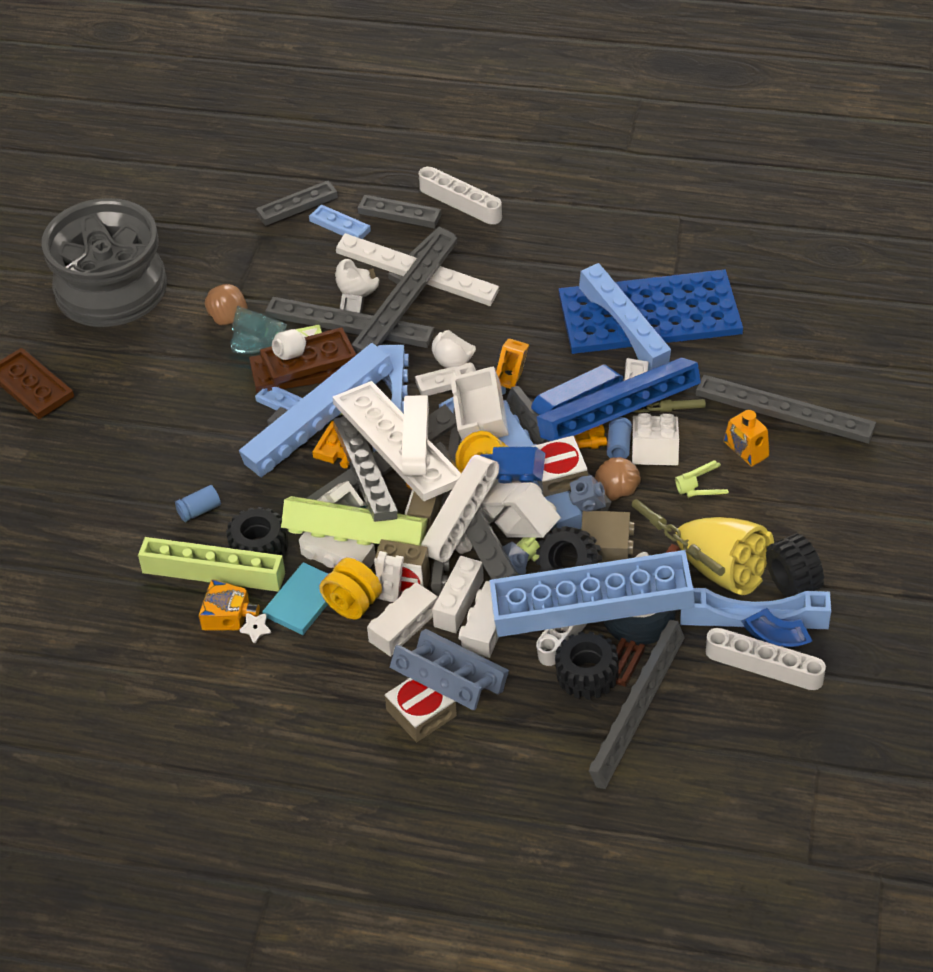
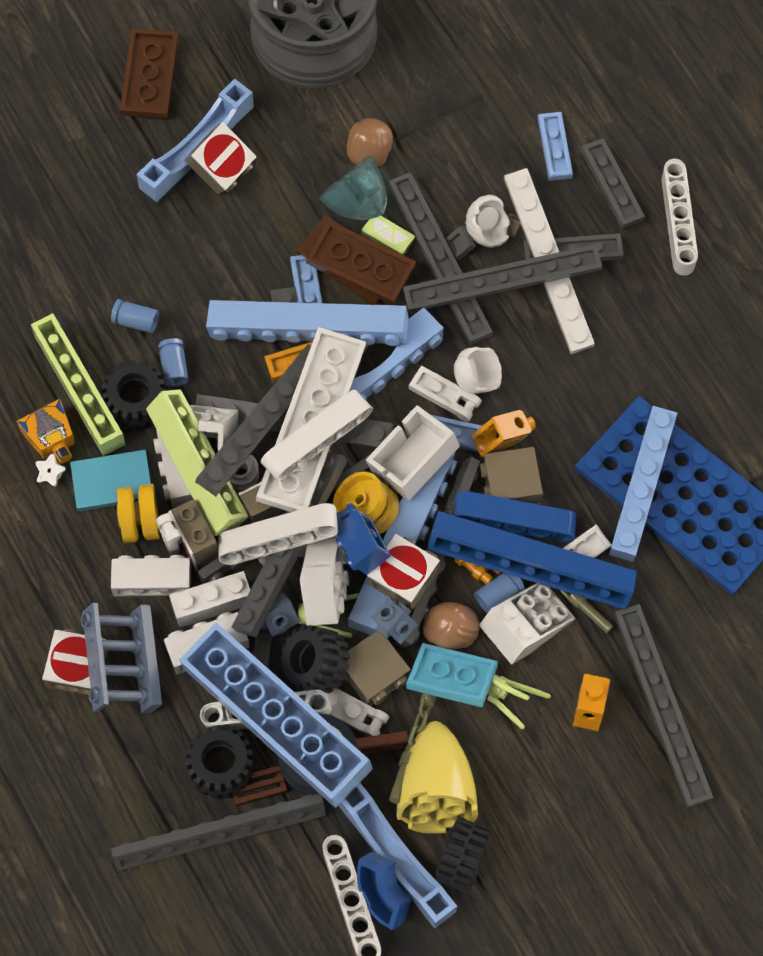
camera: 45 degrees right, 20 degrees up
dark grey plate [256,181,338,226] -> none
white head [272,329,306,360] -> none
none -> light blue arch [137,79,254,202]
none -> medium blue piece [158,338,189,387]
none -> piece [184,122,257,194]
none -> medium azure tile [406,643,498,707]
none -> dark tan piece [479,447,543,504]

